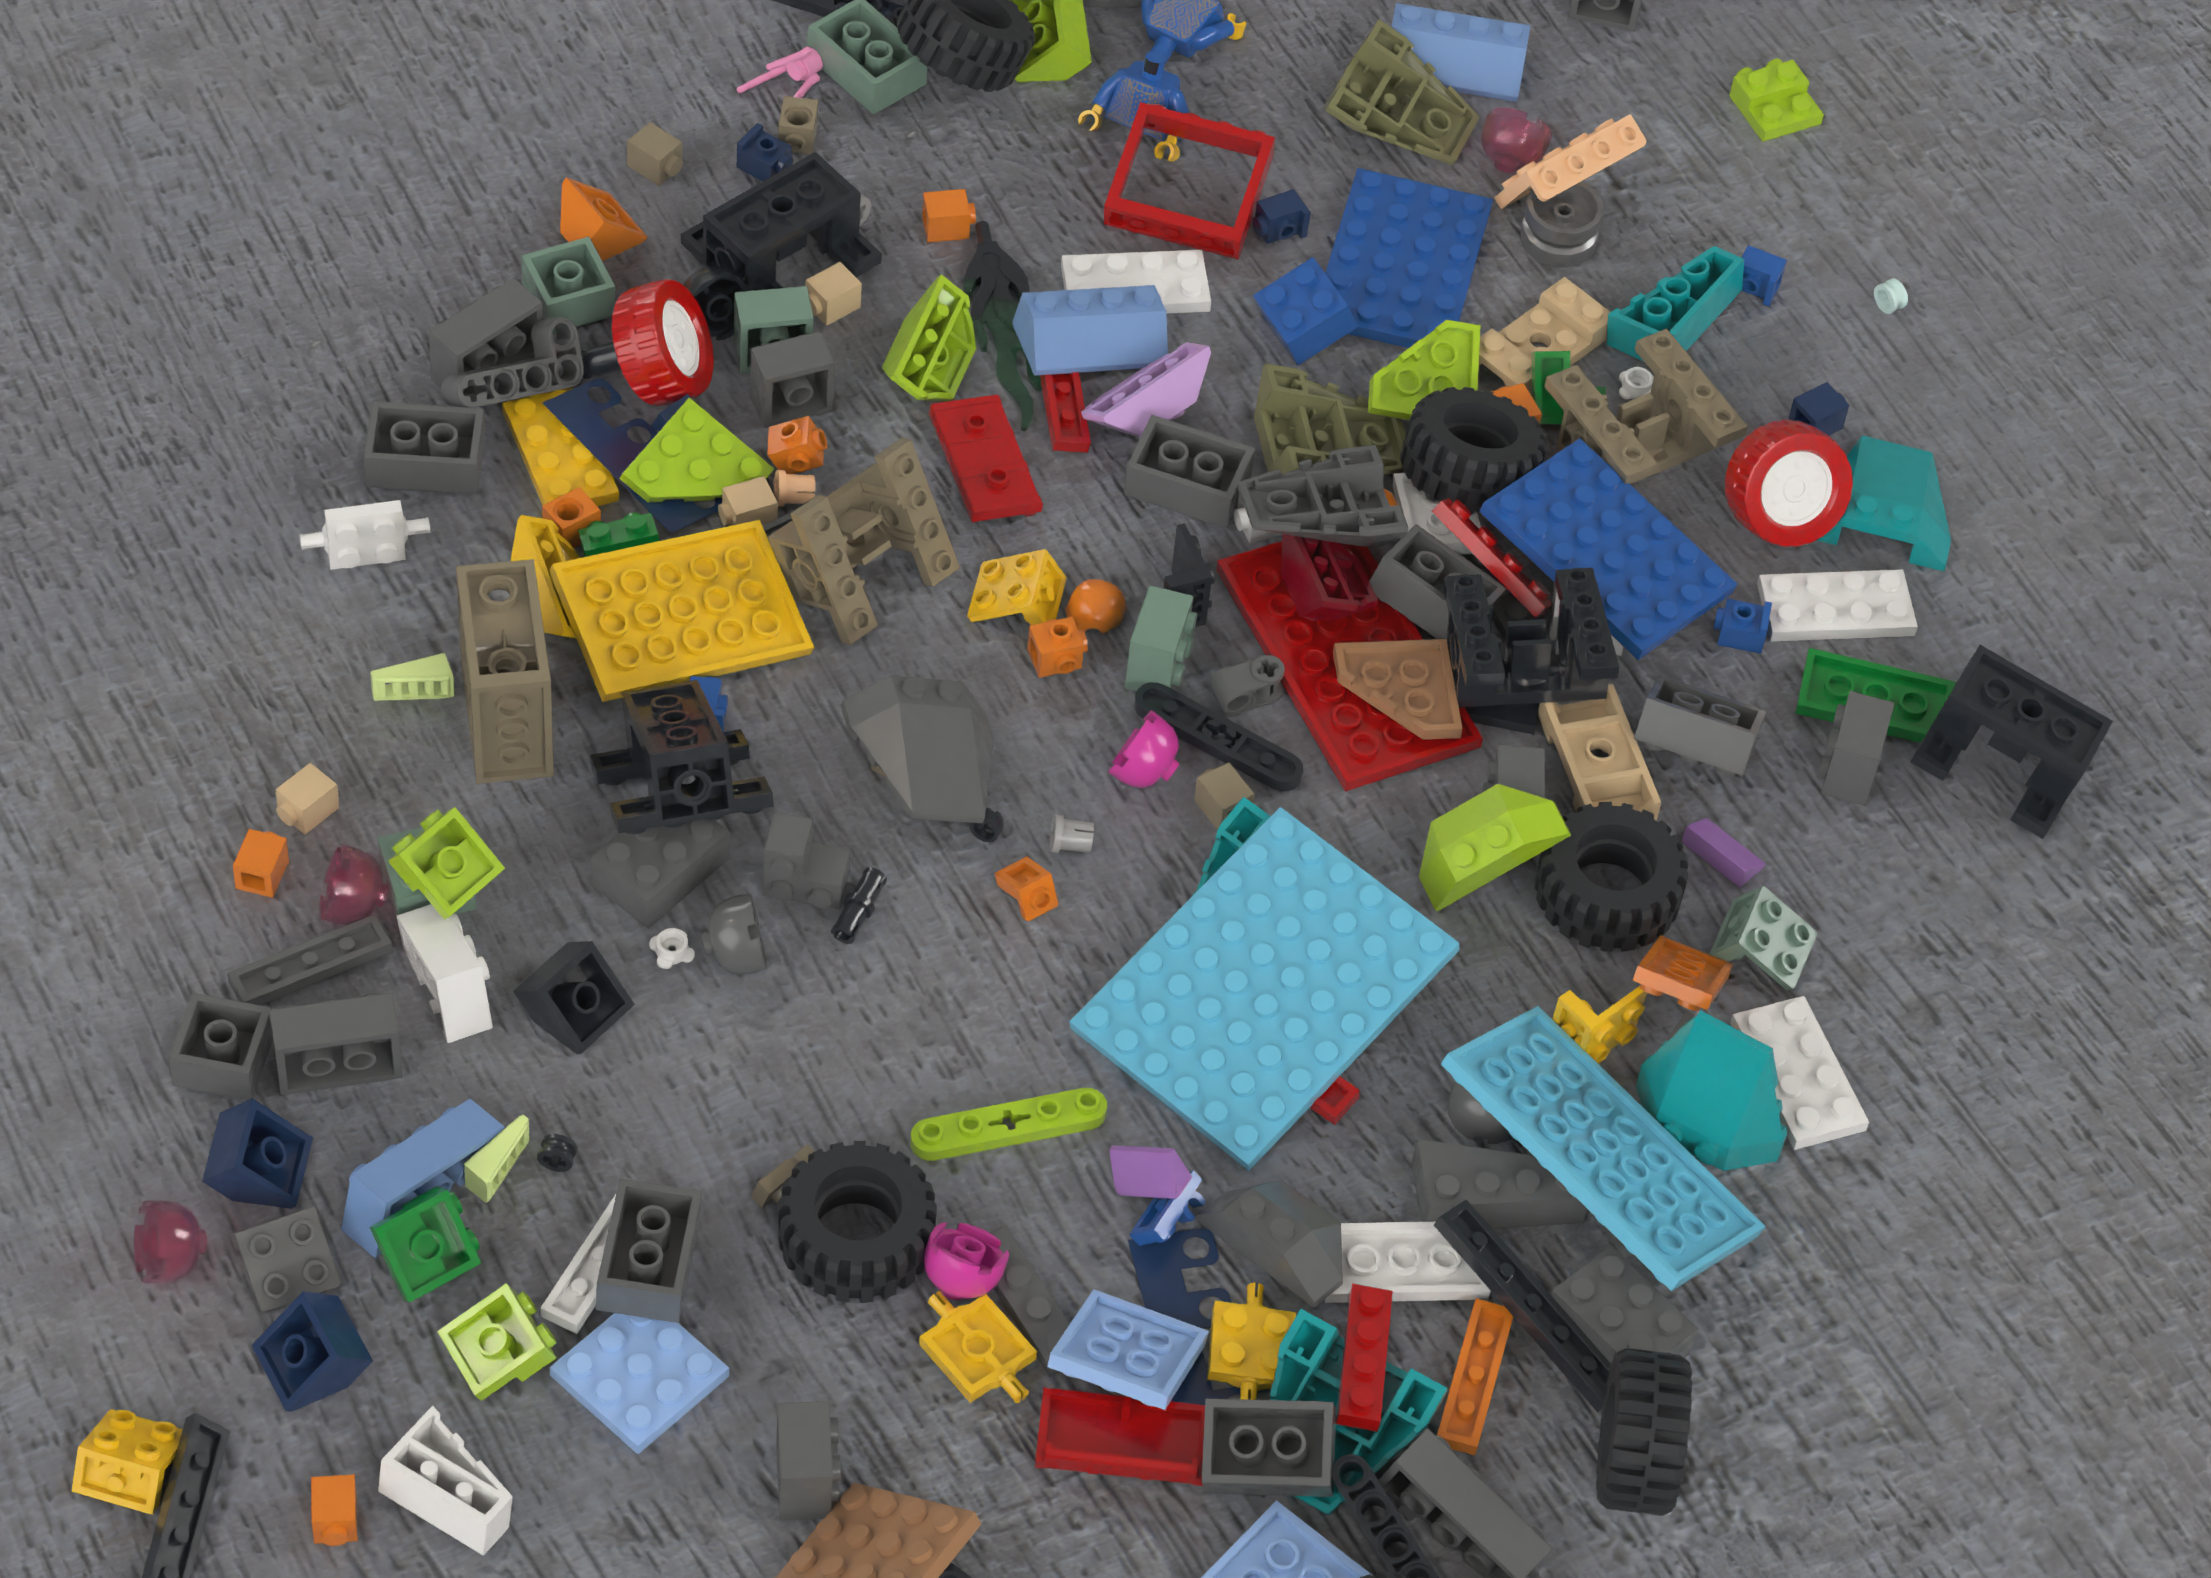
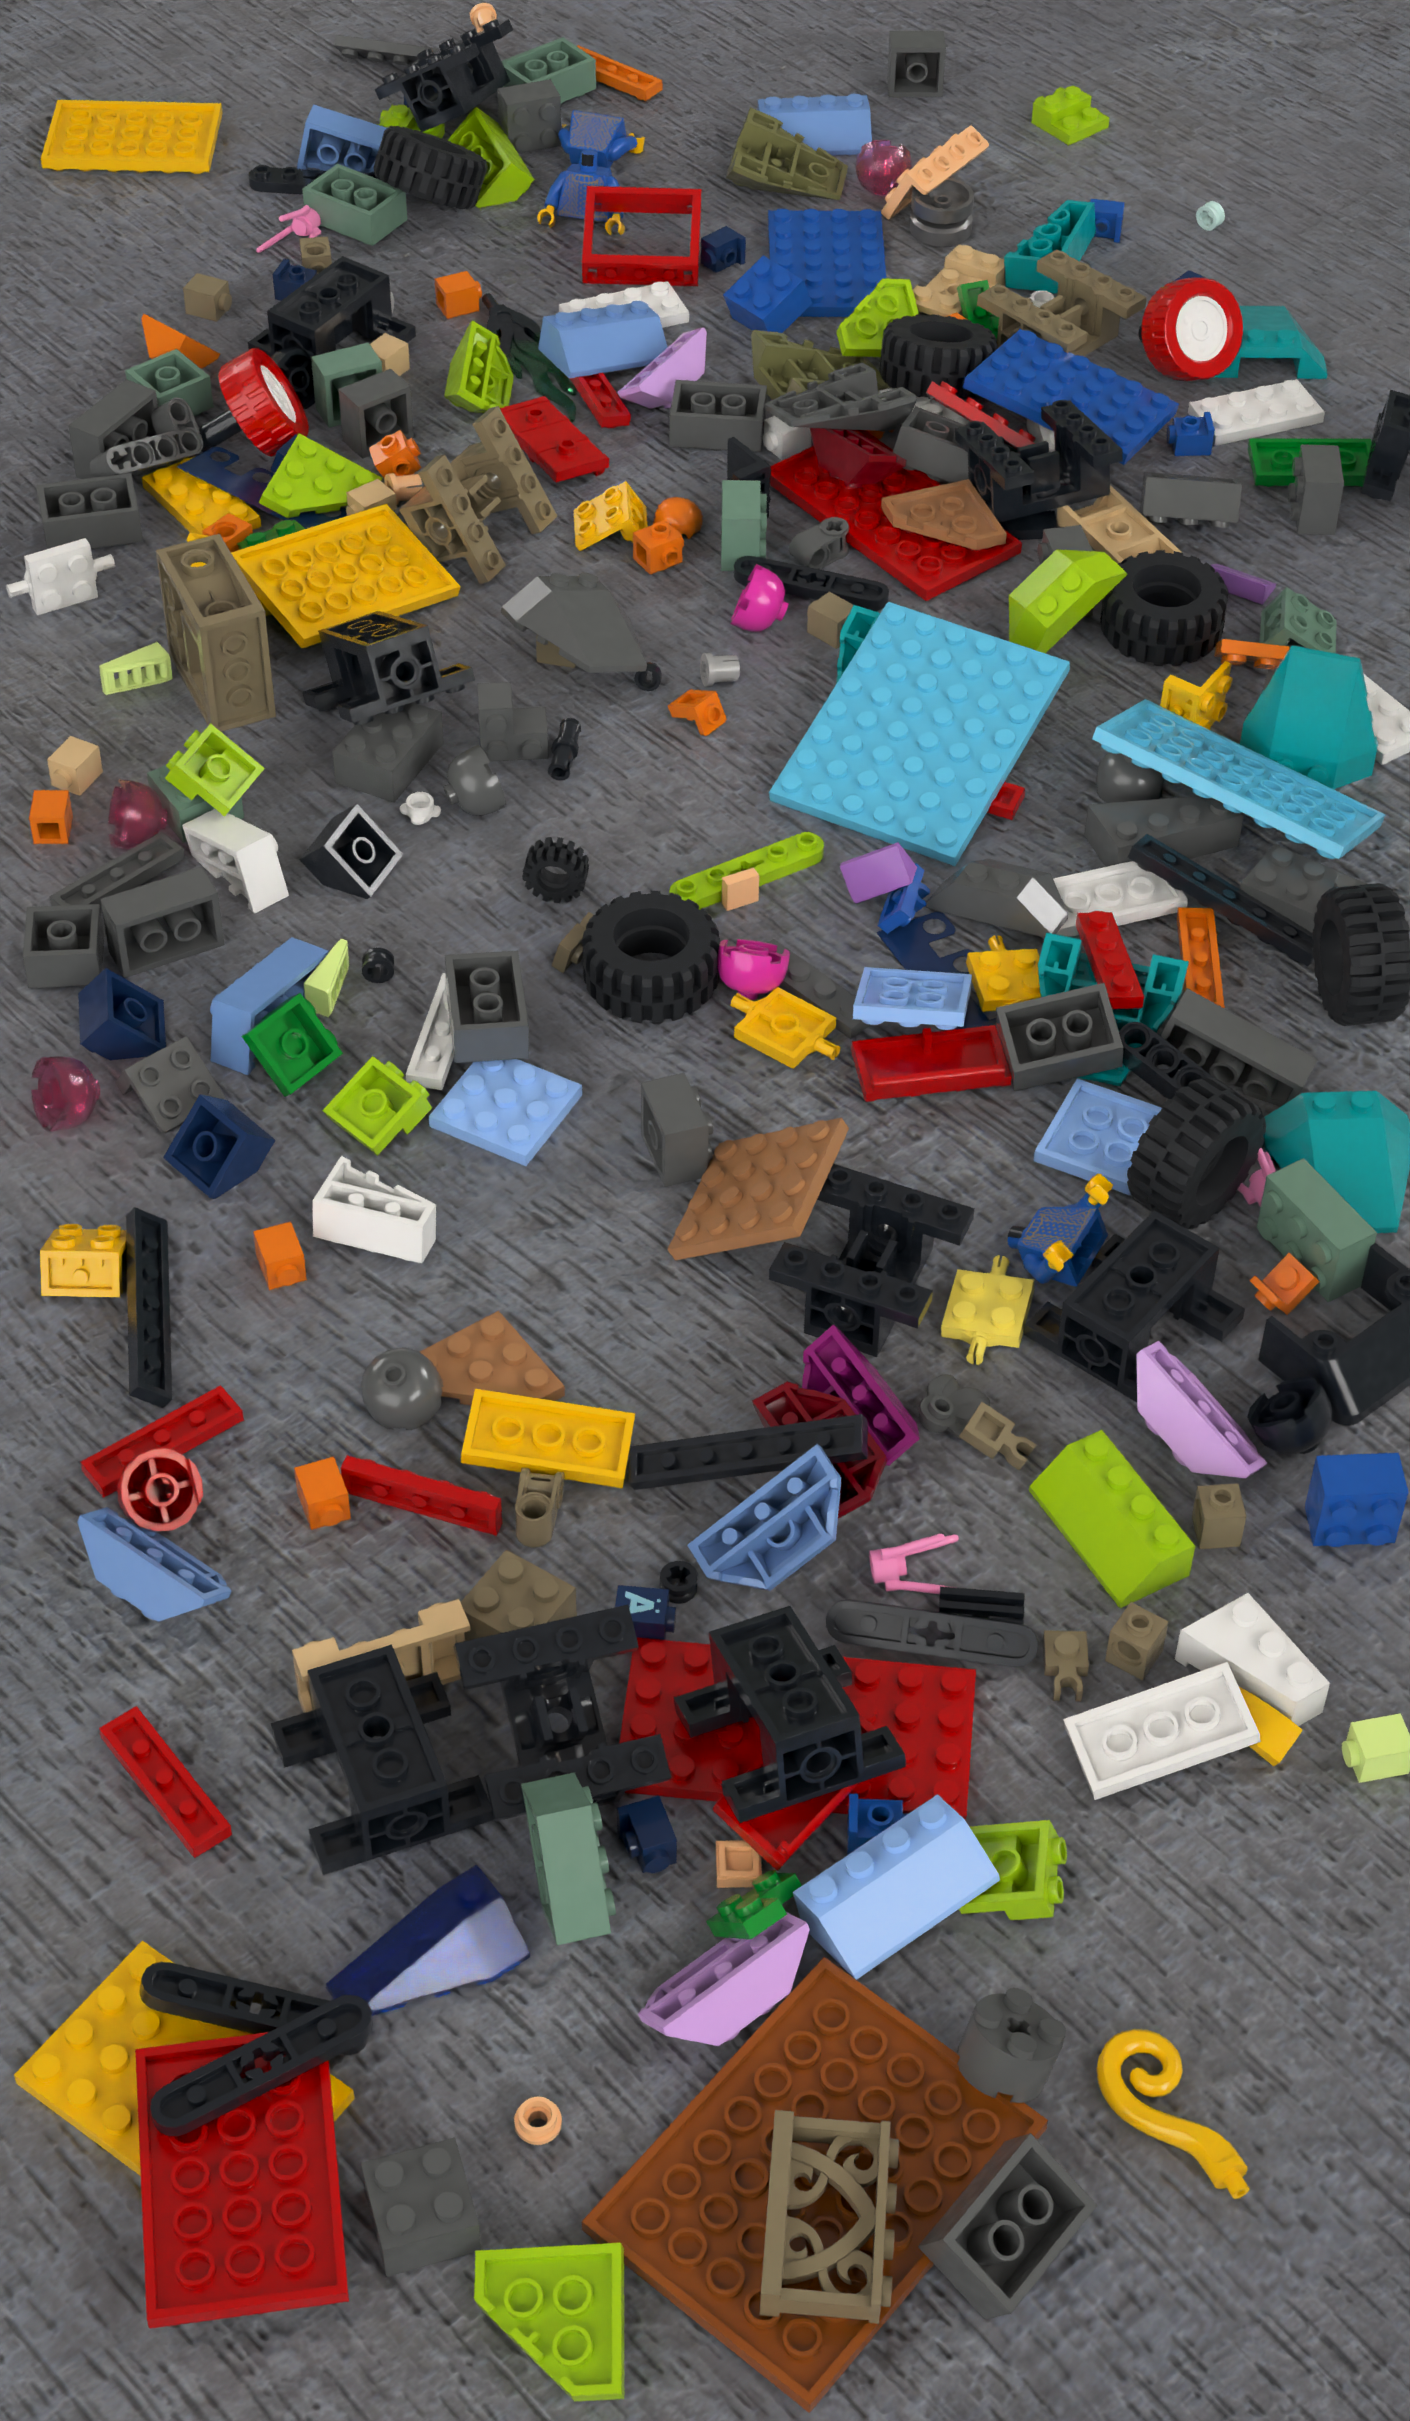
camera: 10 degrees left, 5 degrees down
none -> black tyre [522,837,590,903]
none -> light nougat tile [722,868,759,911]

